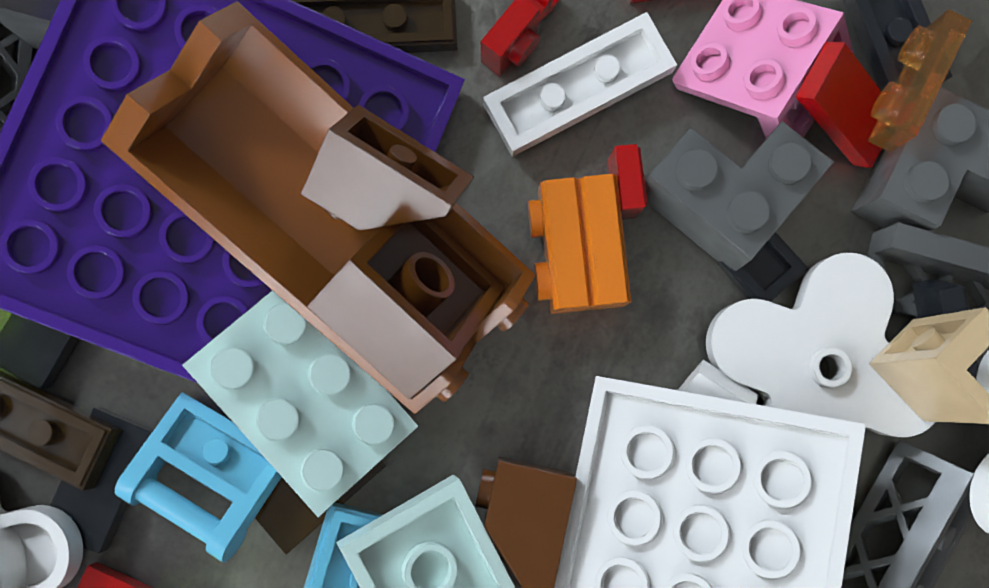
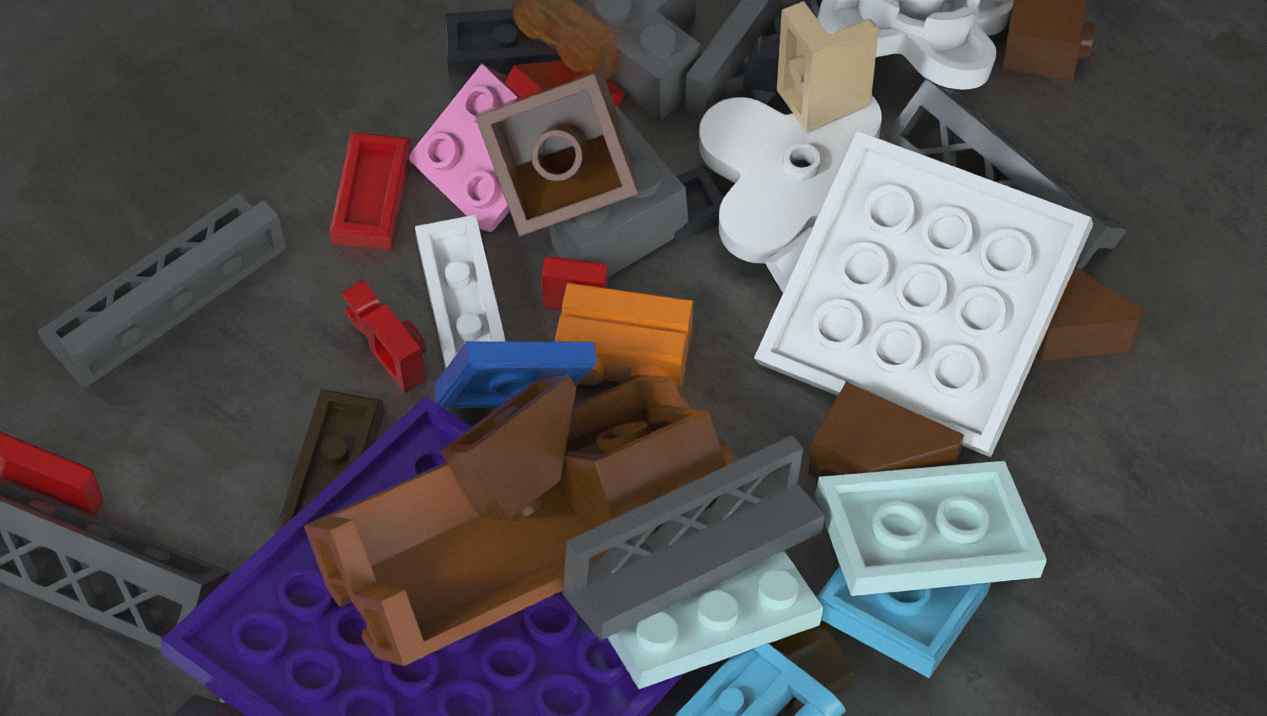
camera: 70 degrees left, 25 degrees down
none -> blue tile [434,341,596,408]
none -> slope [475,68,639,236]
none -> dark grey fence [562,435,825,641]

